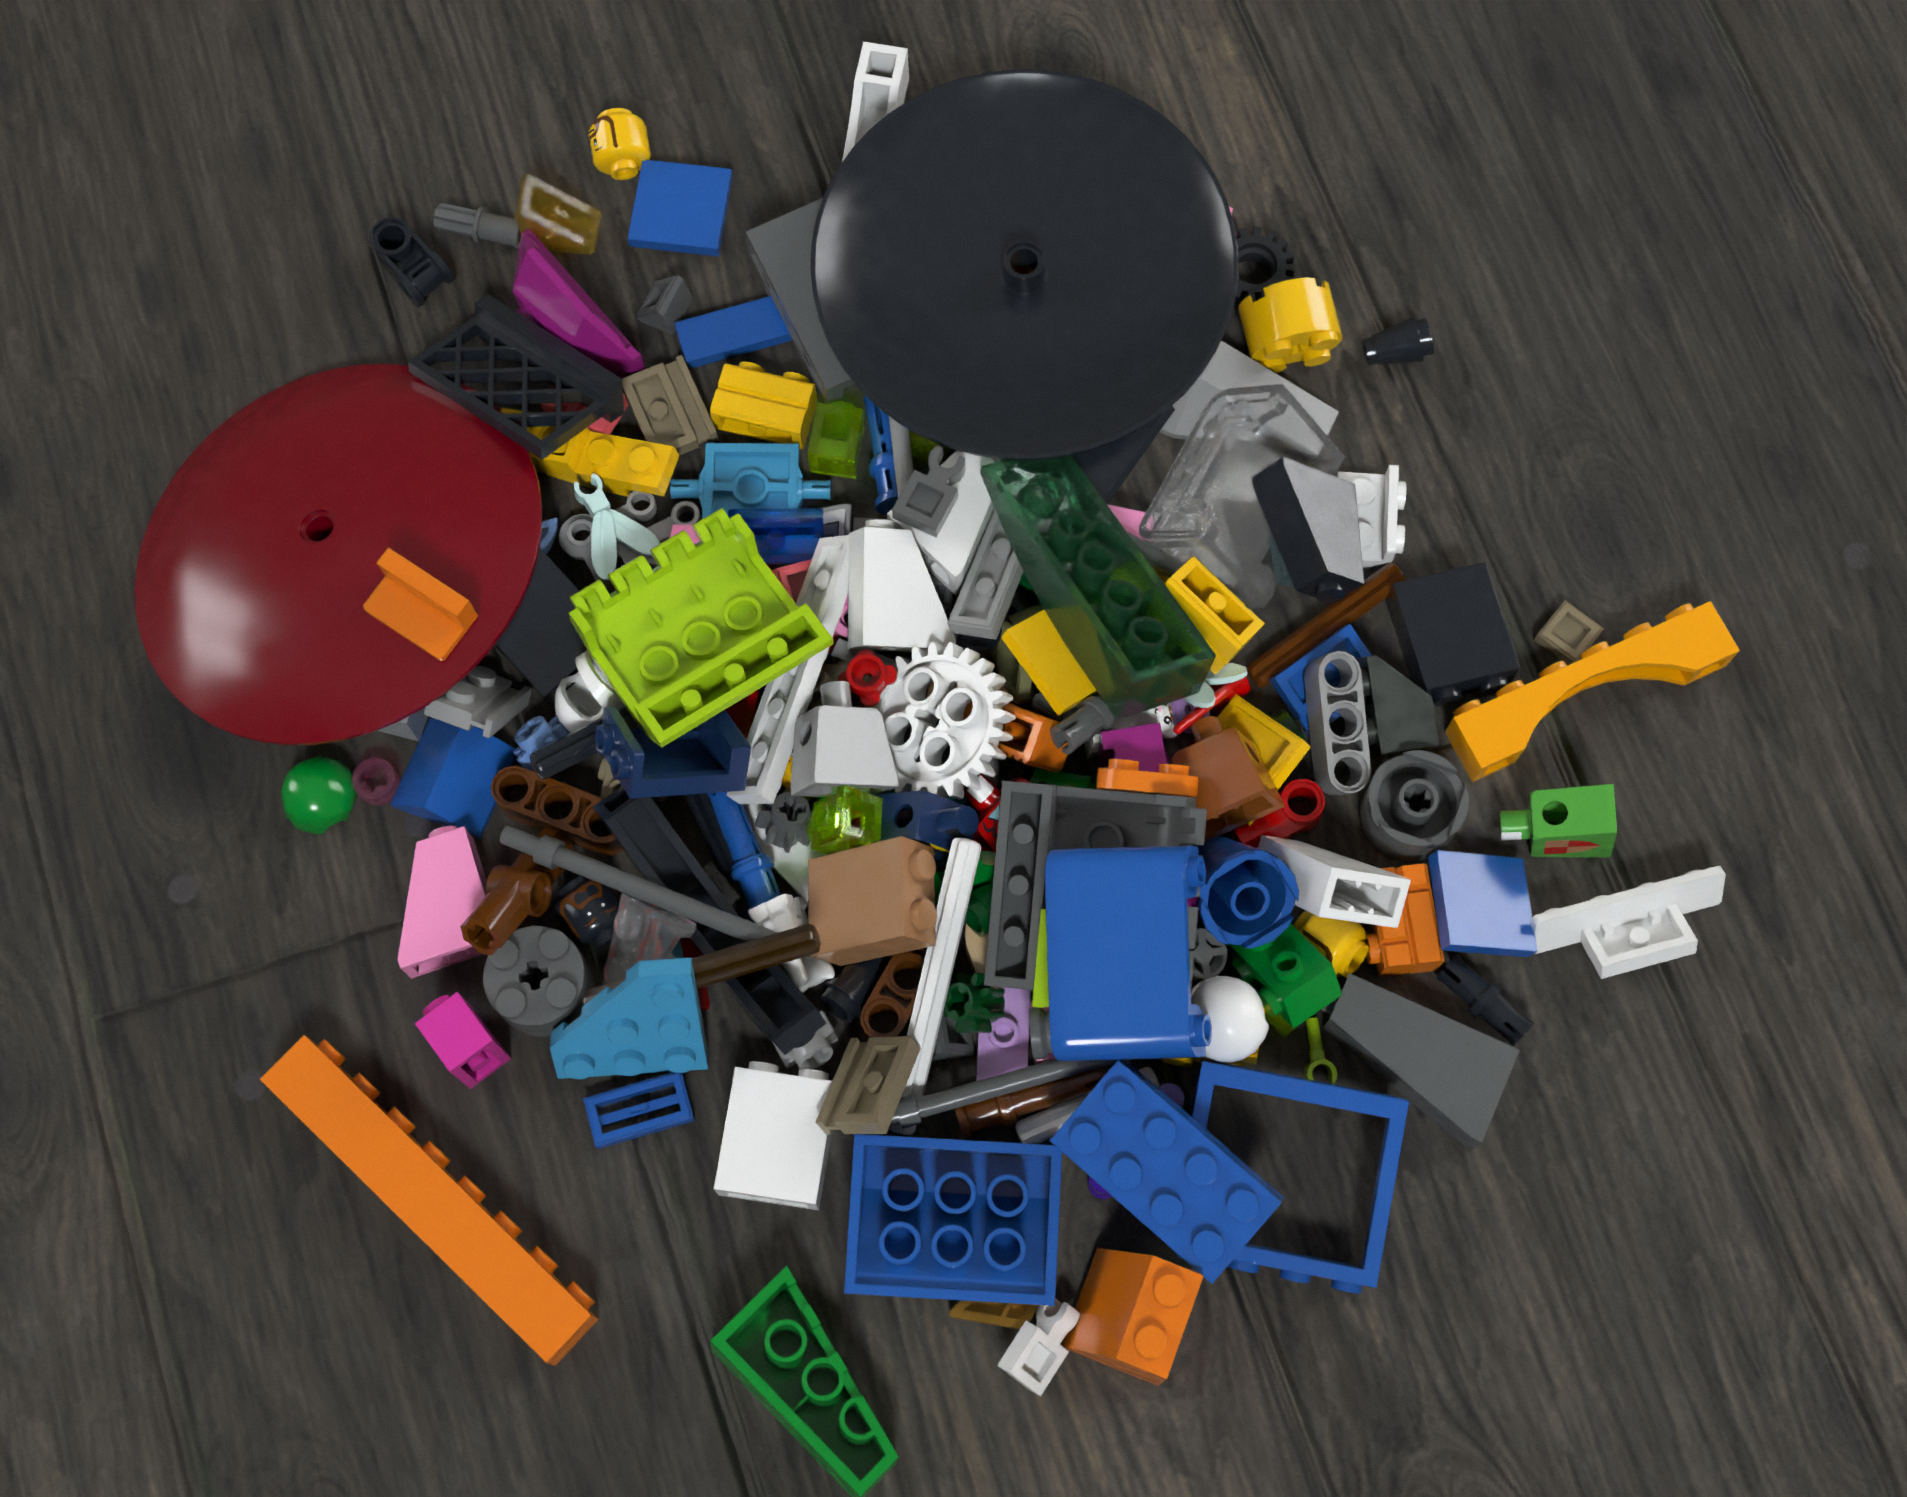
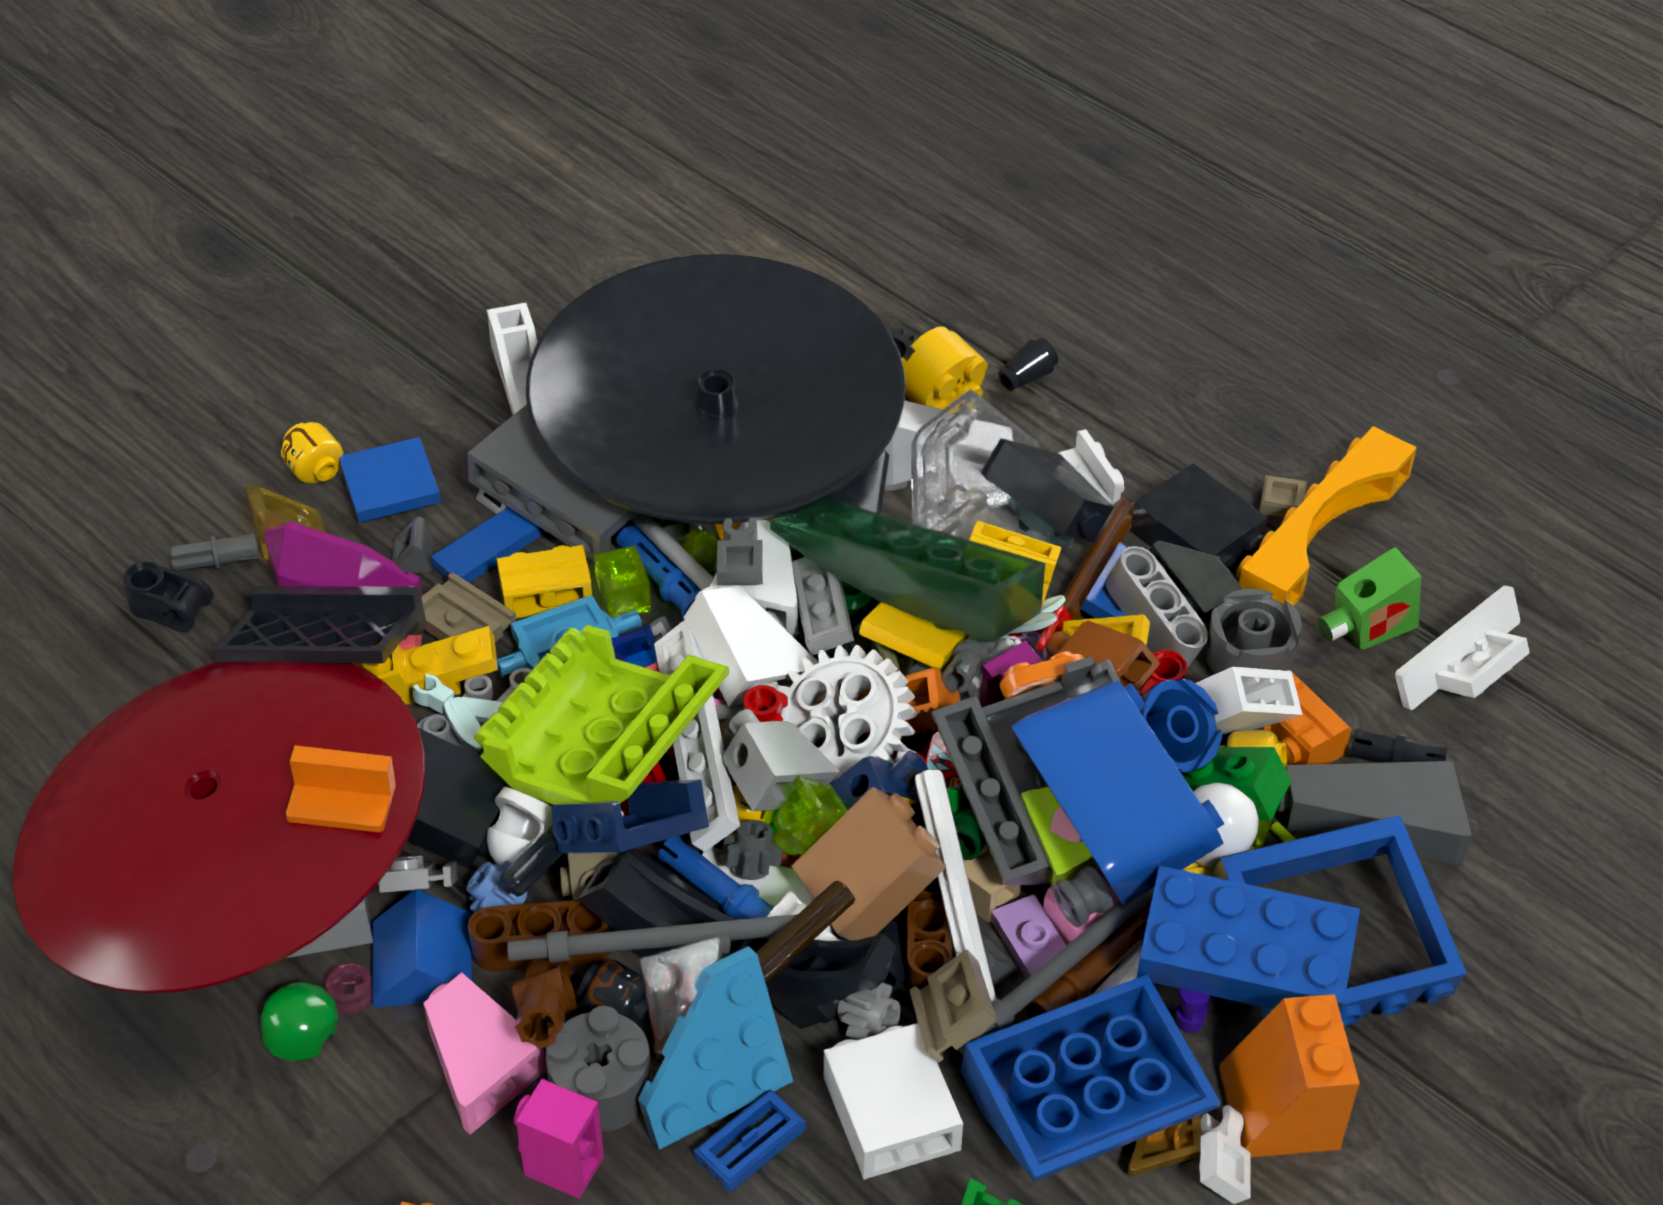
camera: 30 degrees left, 25 degrees down
dark green gear [944,972,1005,1033] -> none
tile [1428,850,1538,957] -> none

